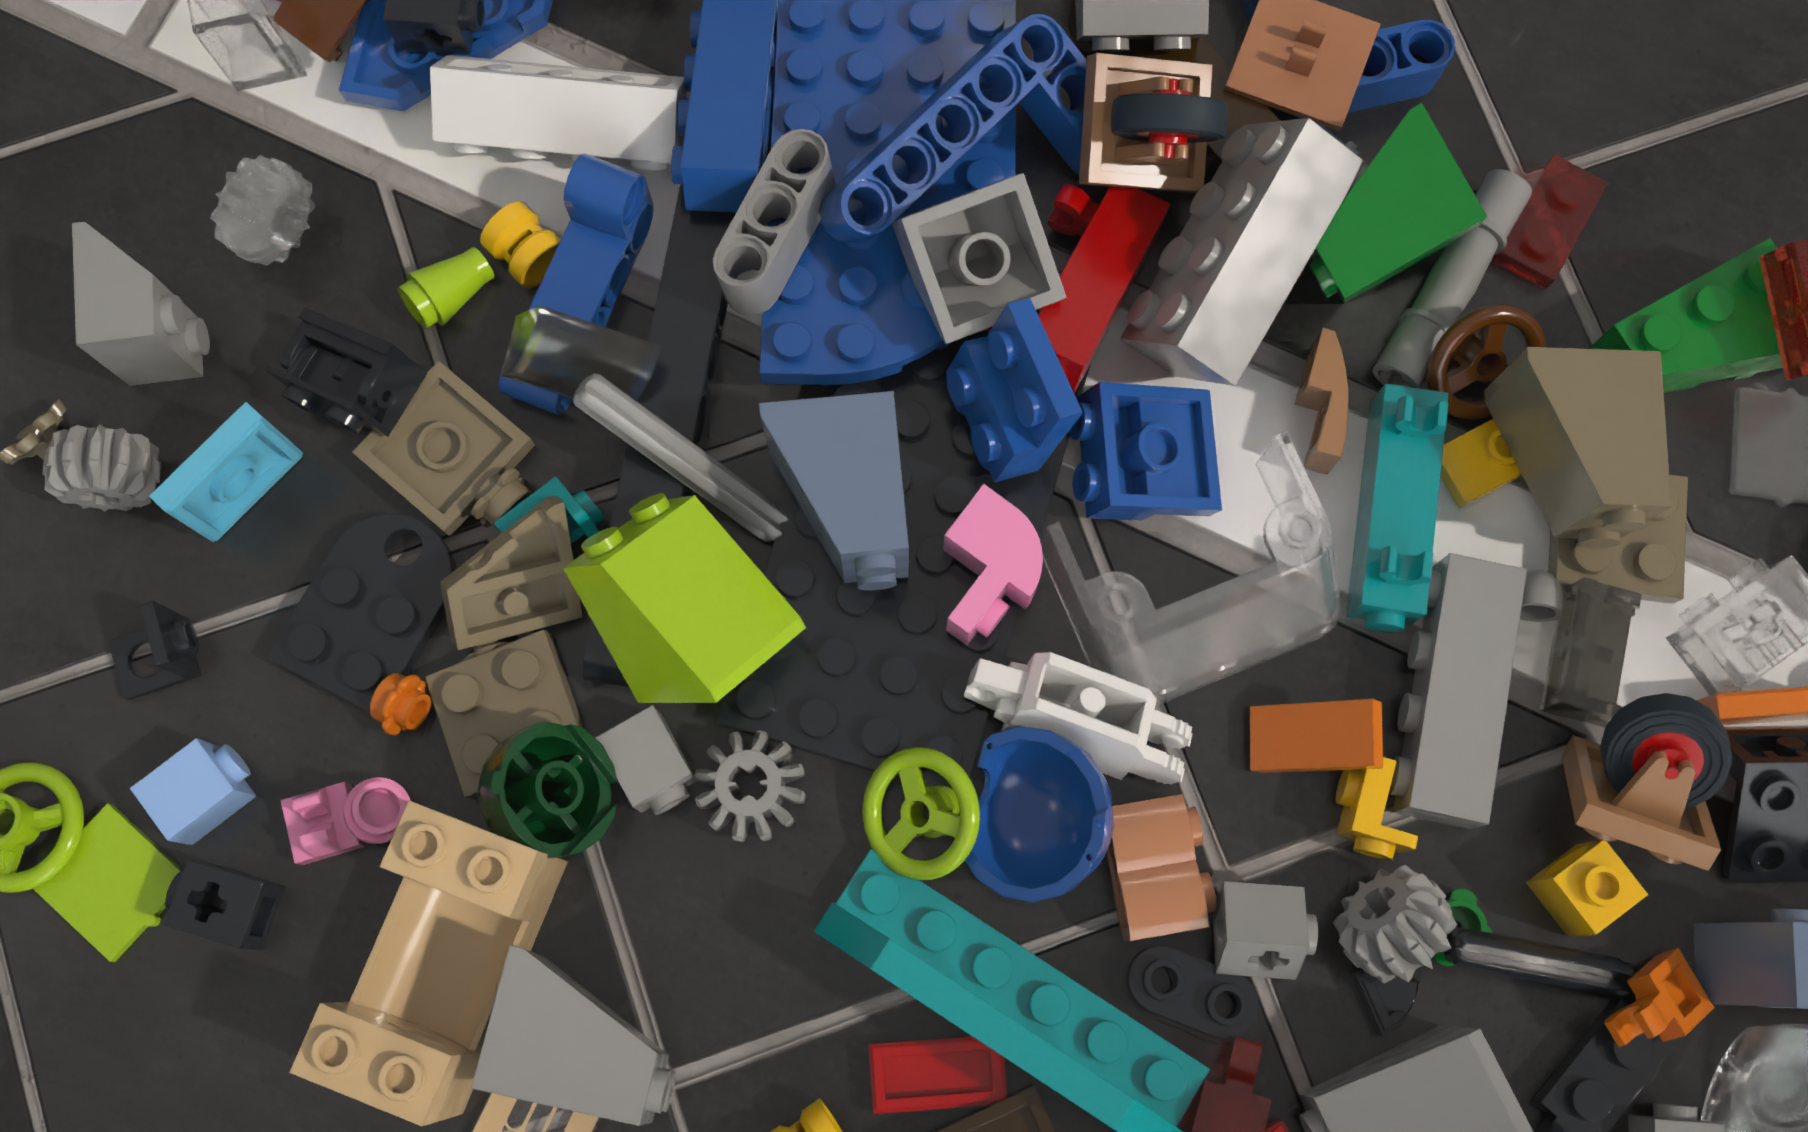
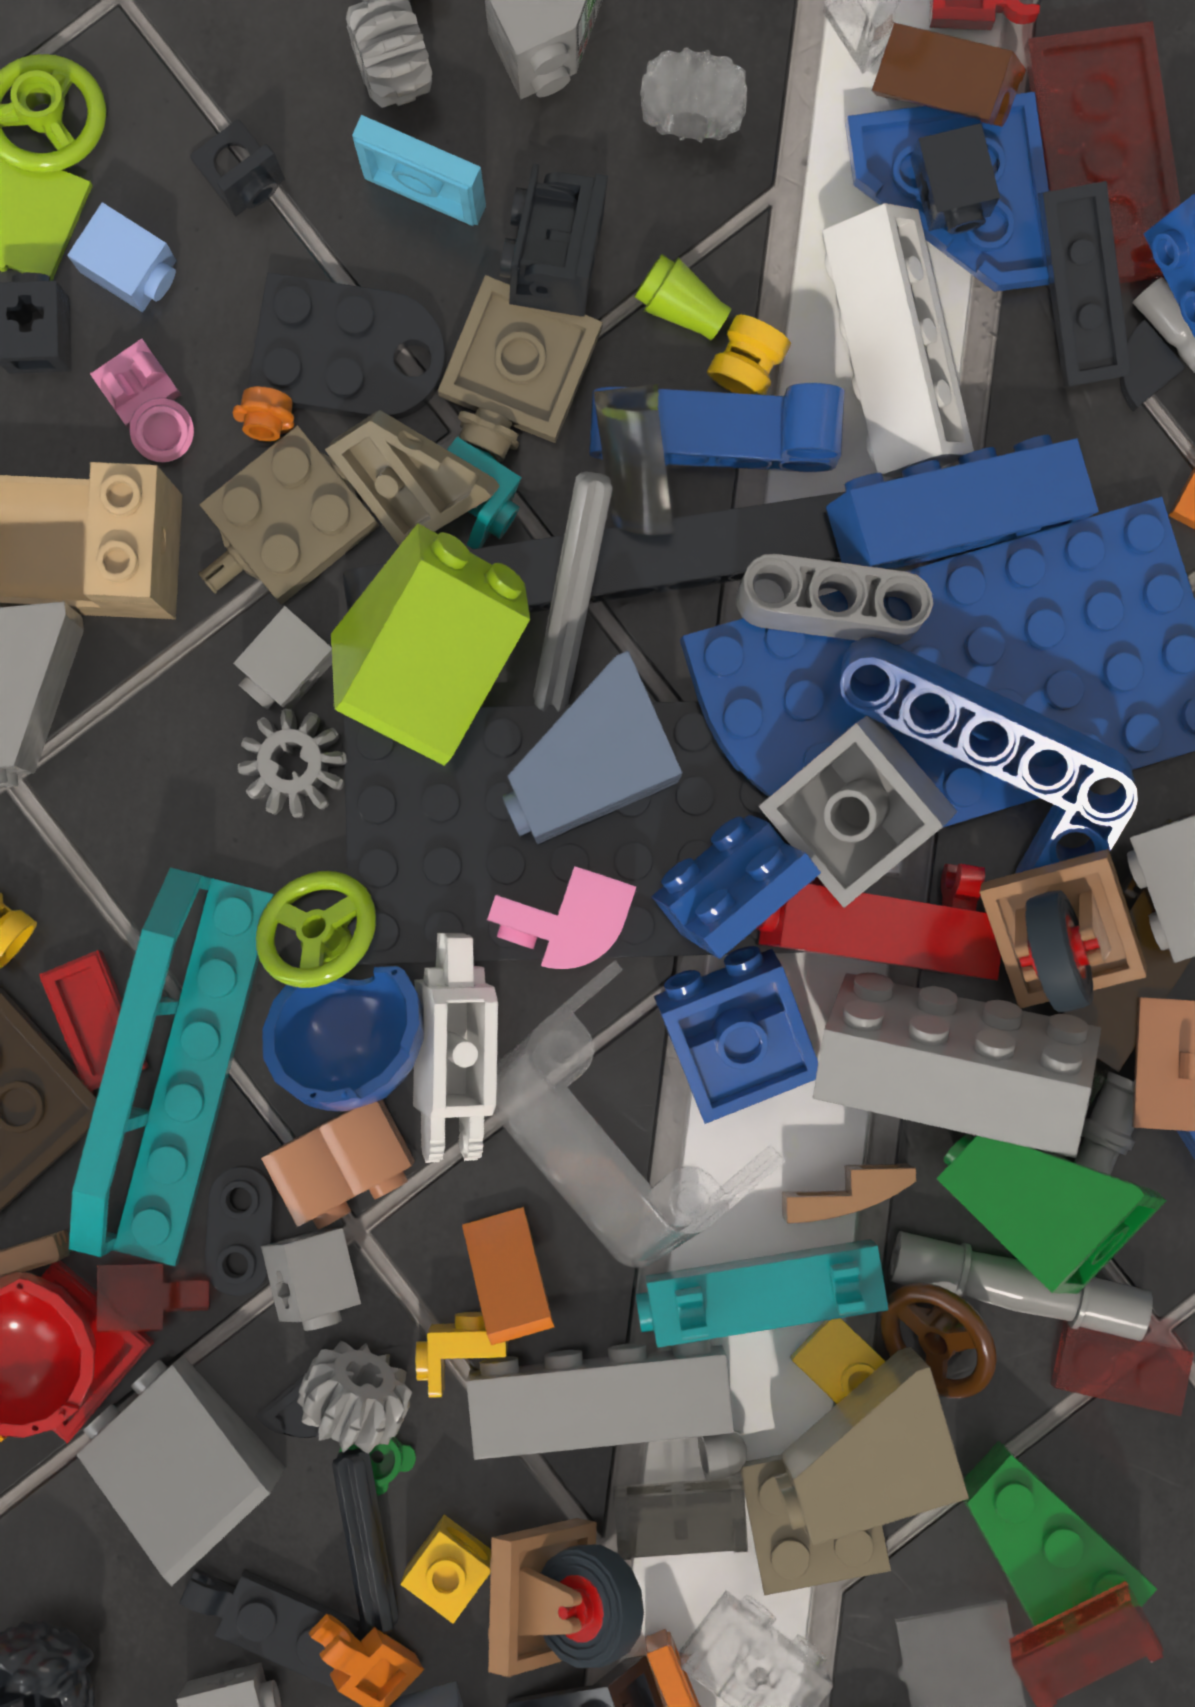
camera: 70 degrees right, 10 degrees up
dark green cylinder [477,722,617,859] -> none

